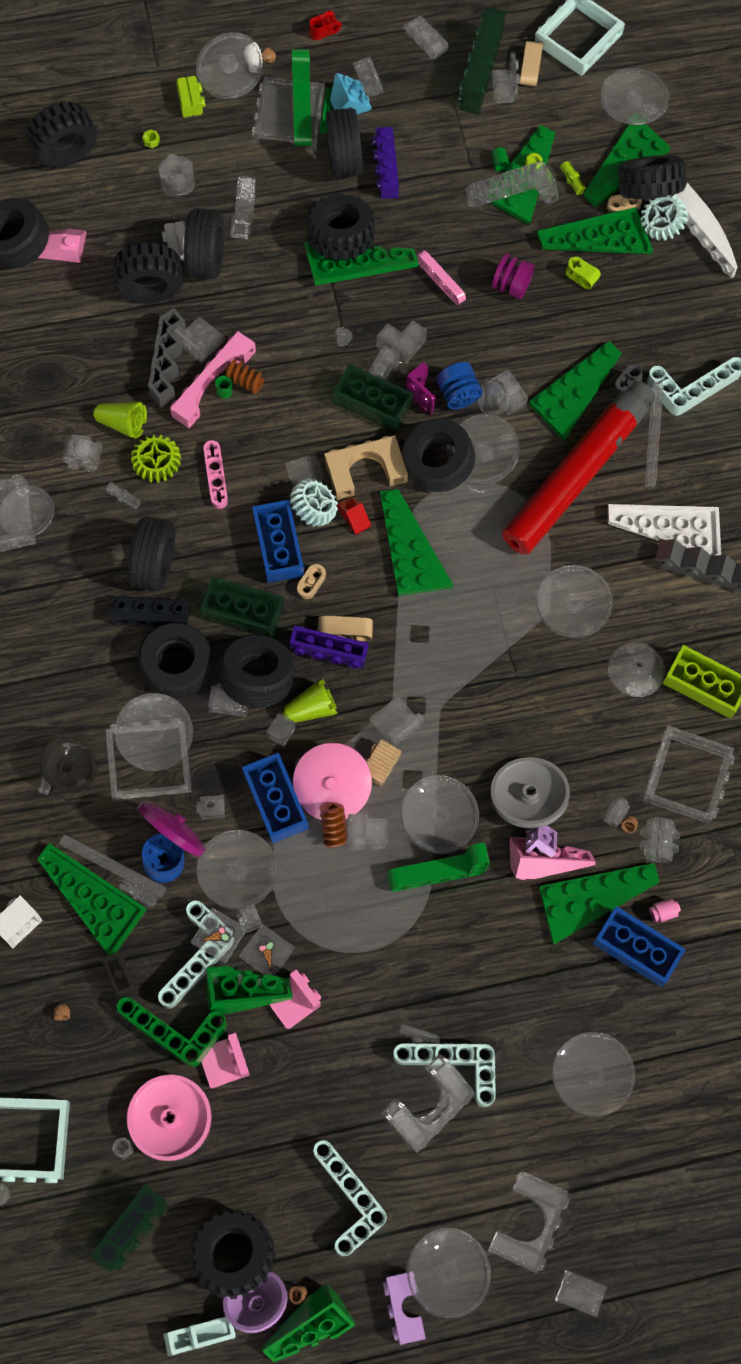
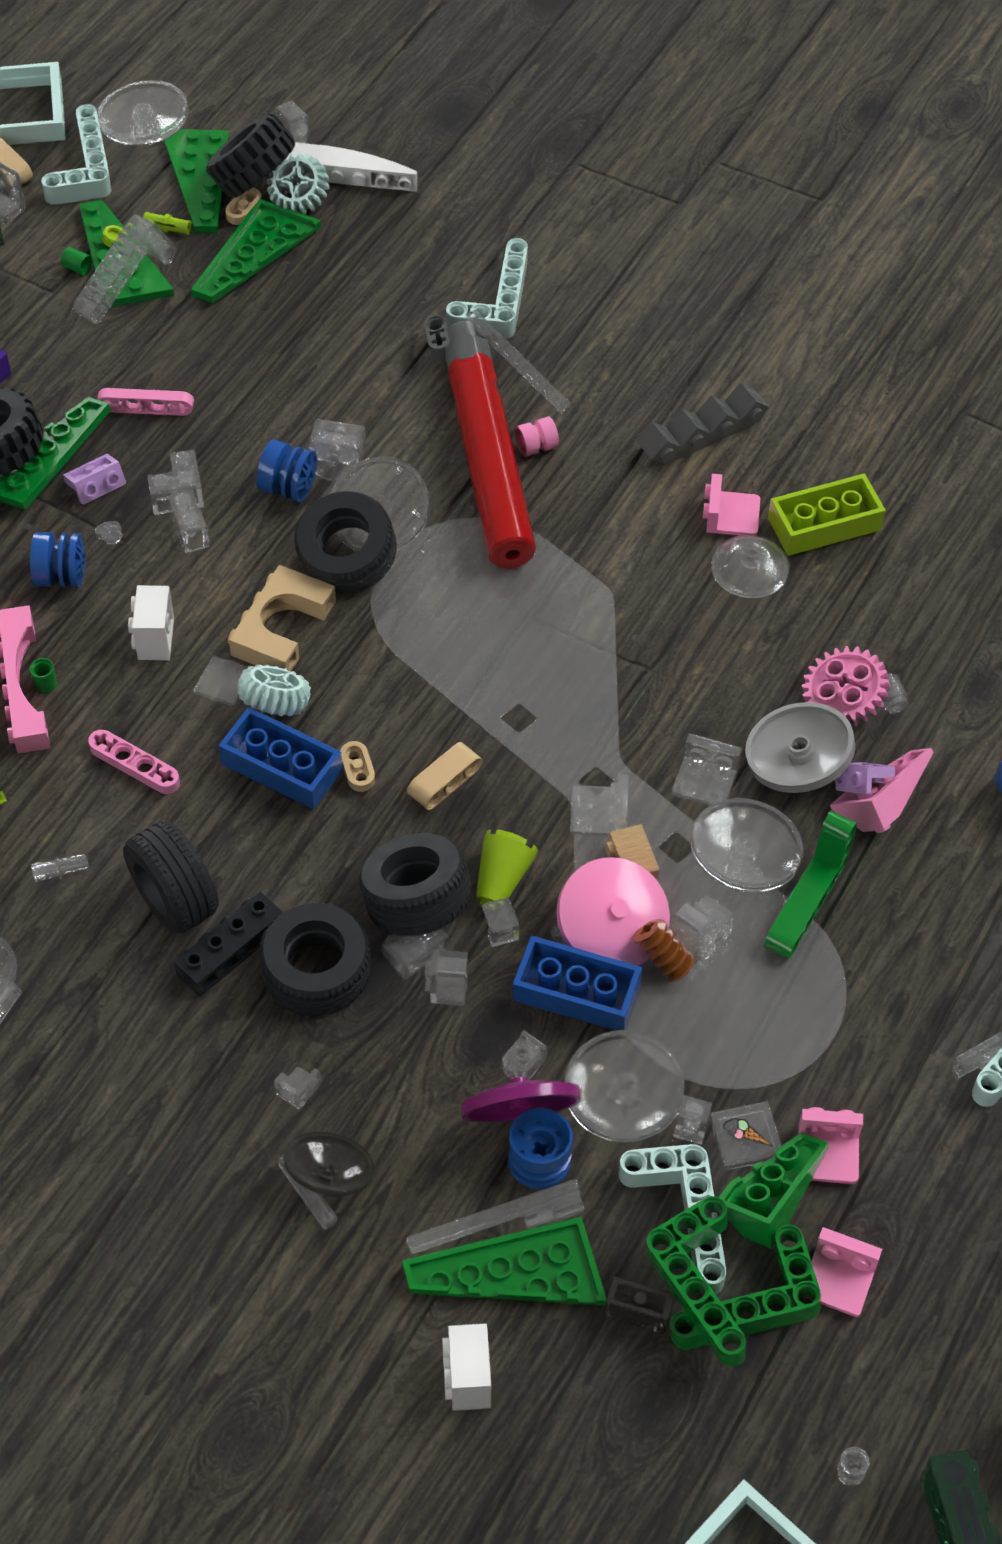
camera: 45 degrees left, 15 degrees down
medium nougat hinge [53,1004,70,1021] -> none
clear window [105,718,192,800] -> none
clear dish [114,693,193,771] -> none
bright pink dish [127,1075,212,1161] -> none
lime gear [131,434,181,483] -> none
clear tile [191,908,247,964] -> none
clear green brick [200,576,285,639] -> none
dark orange piece [224,358,264,394] -> none
dark purple brick [290,626,369,669] -> none
clear green brick [332,364,414,433] -> none
red slope [336,496,371,535] -> none
green wing [380,489,454,596] -> none
magenta bracket [406,362,435,416] -> none
magenta wheel [492,253,535,299] -> none
green wing [529,341,622,442] -> none
clear dish [537,565,613,638] -> none
green wing [539,863,660,945] -> none
lime piece [566,257,601,290] -> none
white wing [607,504,721,556] -> none
medium nougat hinge [621,816,638,833] -> none
clear piece [639,818,680,863] -> none
clear window [642,725,735,824] -> none
none -> blue wheel [30,532,86,588]
none -> light aqua beam [41,104,111,205]
none -> lavender bracket [63,454,126,504]
none -> white brick [128,585,174,660]
none -> clear panel [274,1067,321,1110]
none -> clear brick [275,100,310,144]
none -> clear brick [425,949,468,1006]
none -> bright pink wheel [515,416,559,457]
none -> green beam [647,1196,746,1367]
none -> clear bracket [672,733,742,809]
none -> bright pink bracket [703,474,760,537]
none -> bright pink gear [802,646,890,726]

